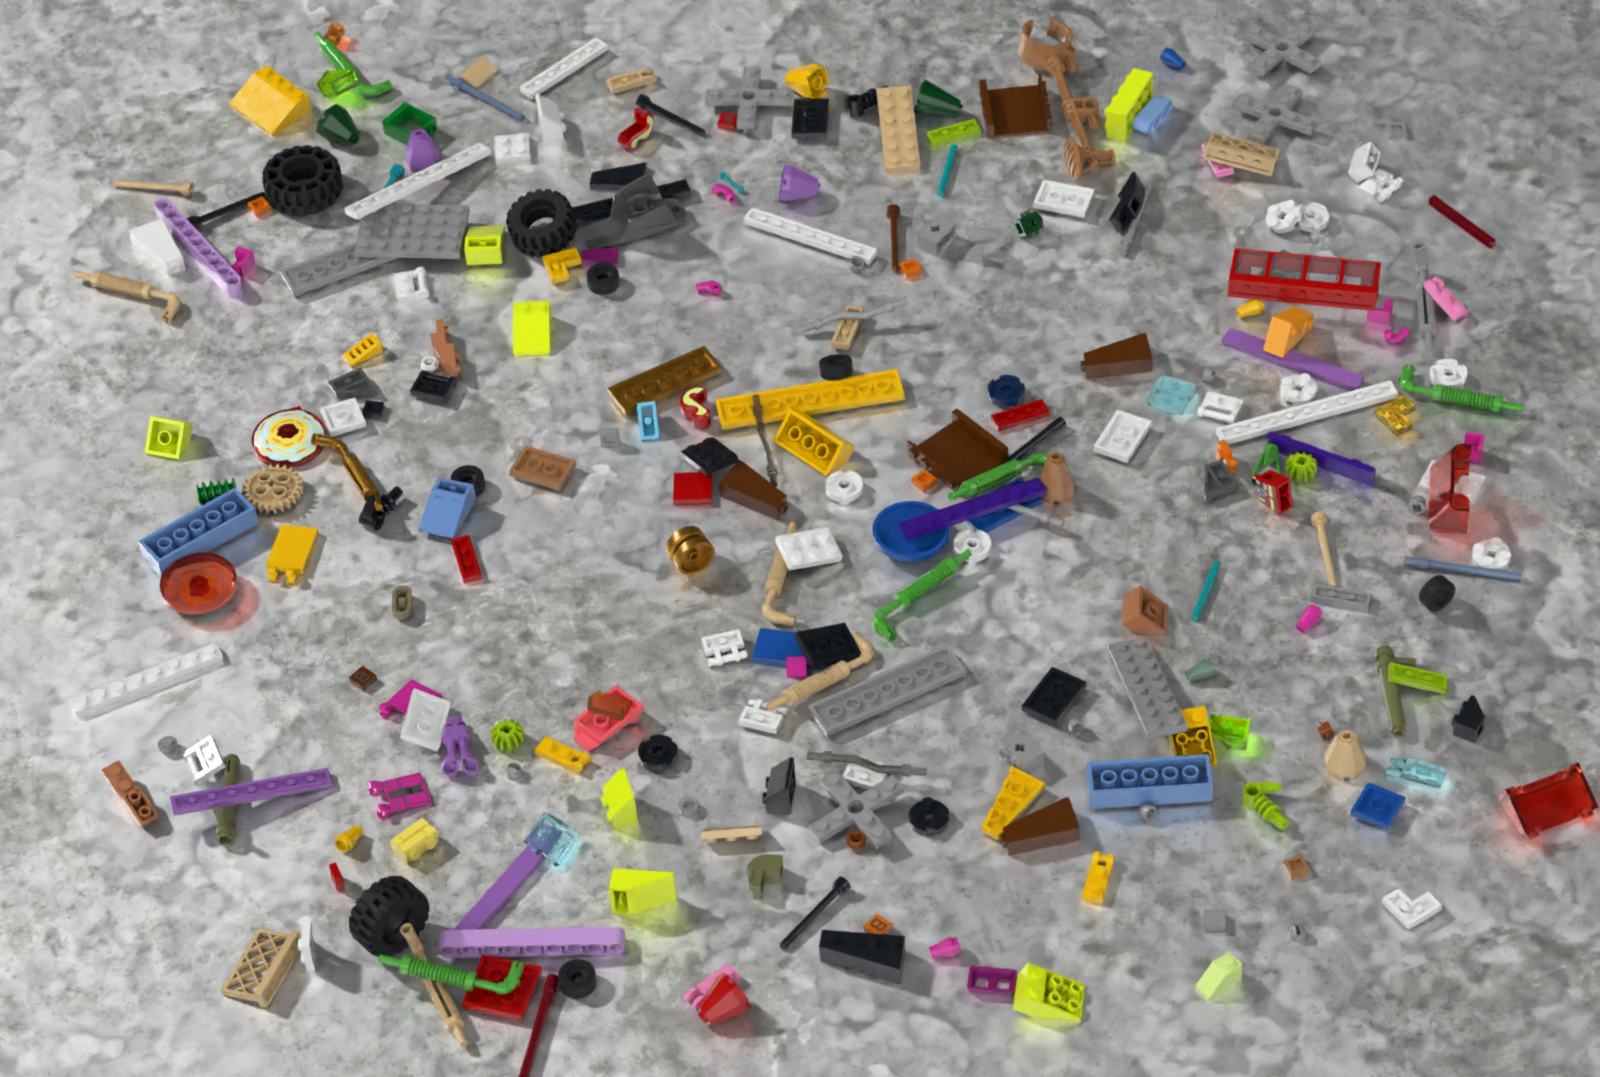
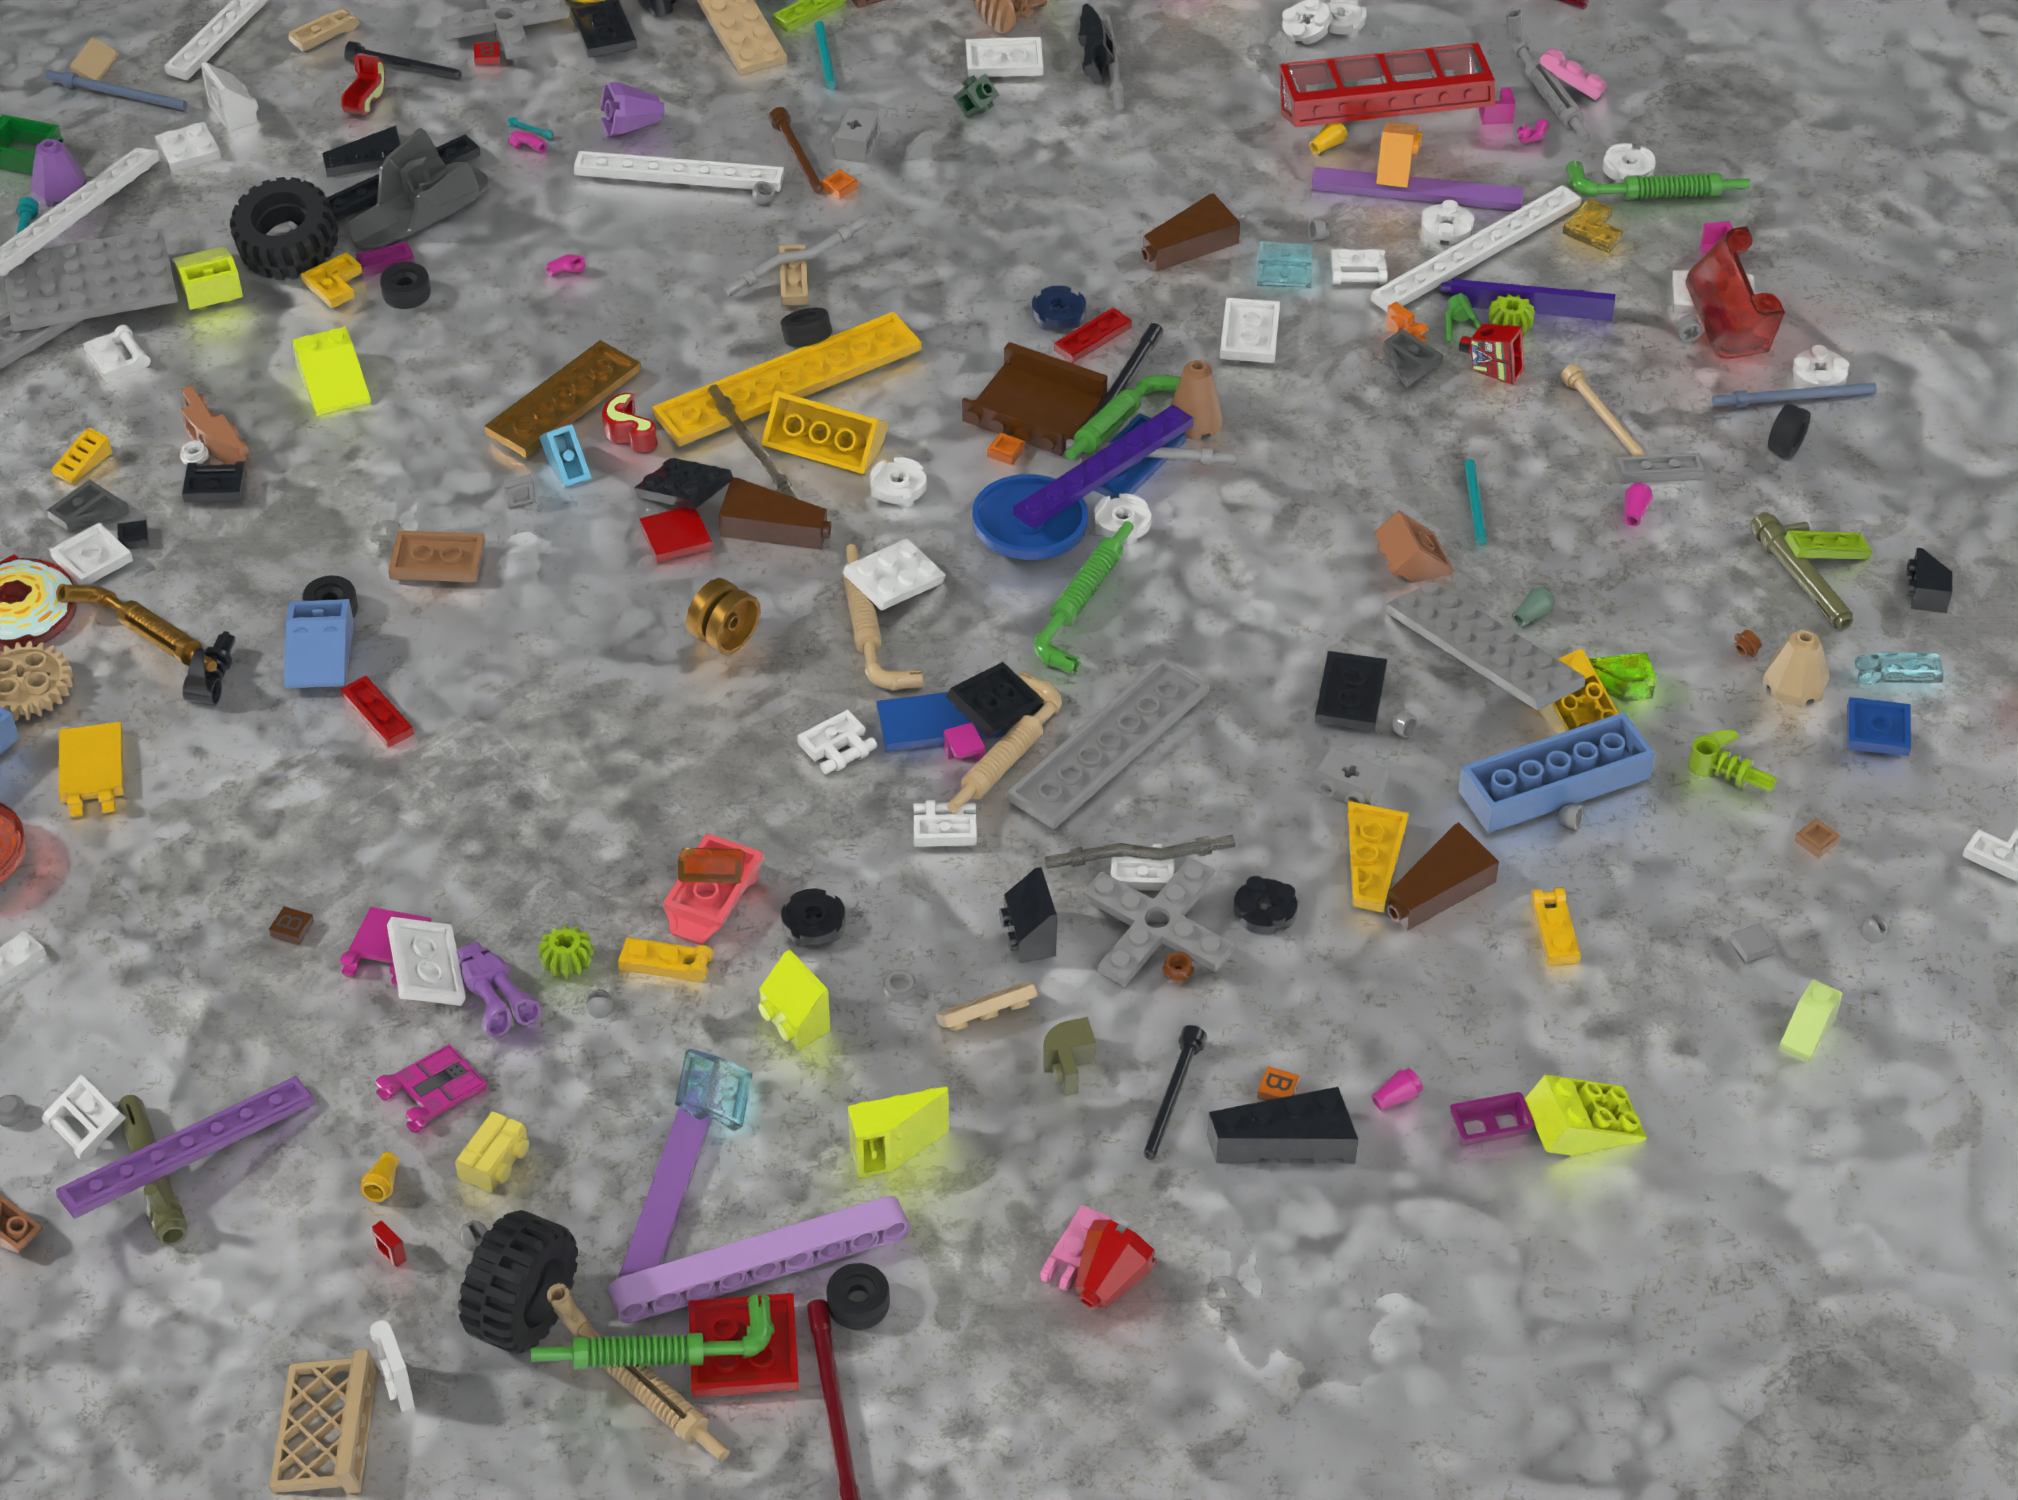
camera: 25 degrees left, 0 degrees up
dark tan plate [392,586,413,619] -> none

